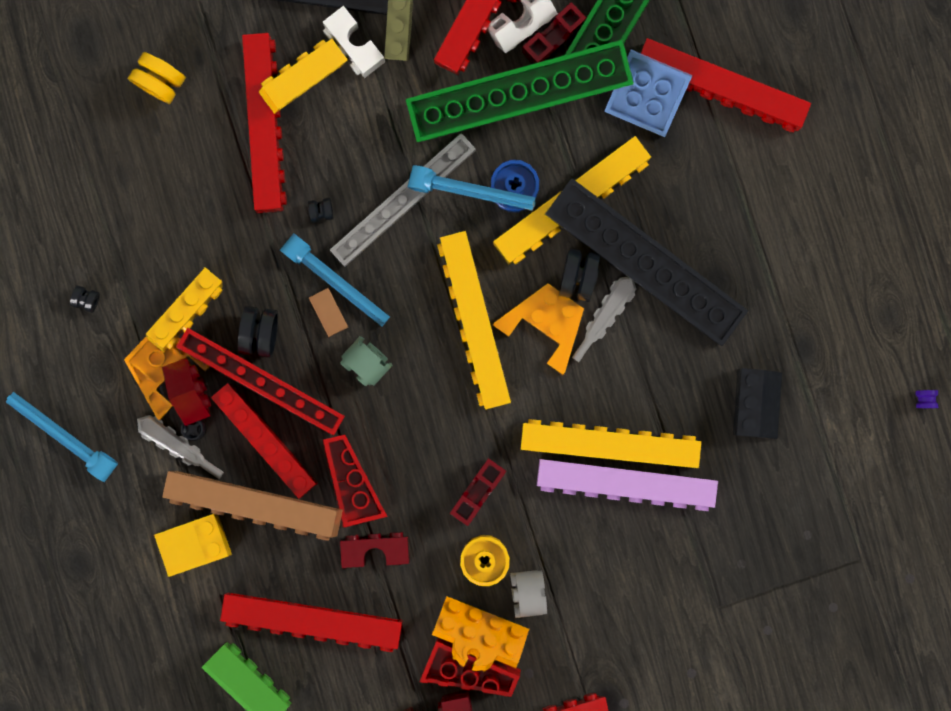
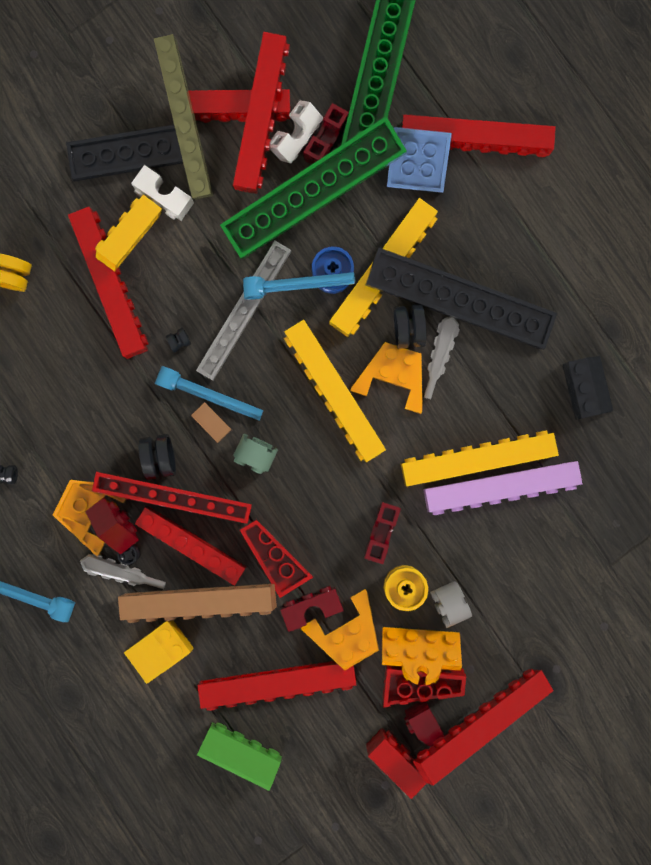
camera: 20 degrees left, 0 degrees up
yellow brick [146,268,223,353] -> none
none -> light orange wing [301,589,379,670]

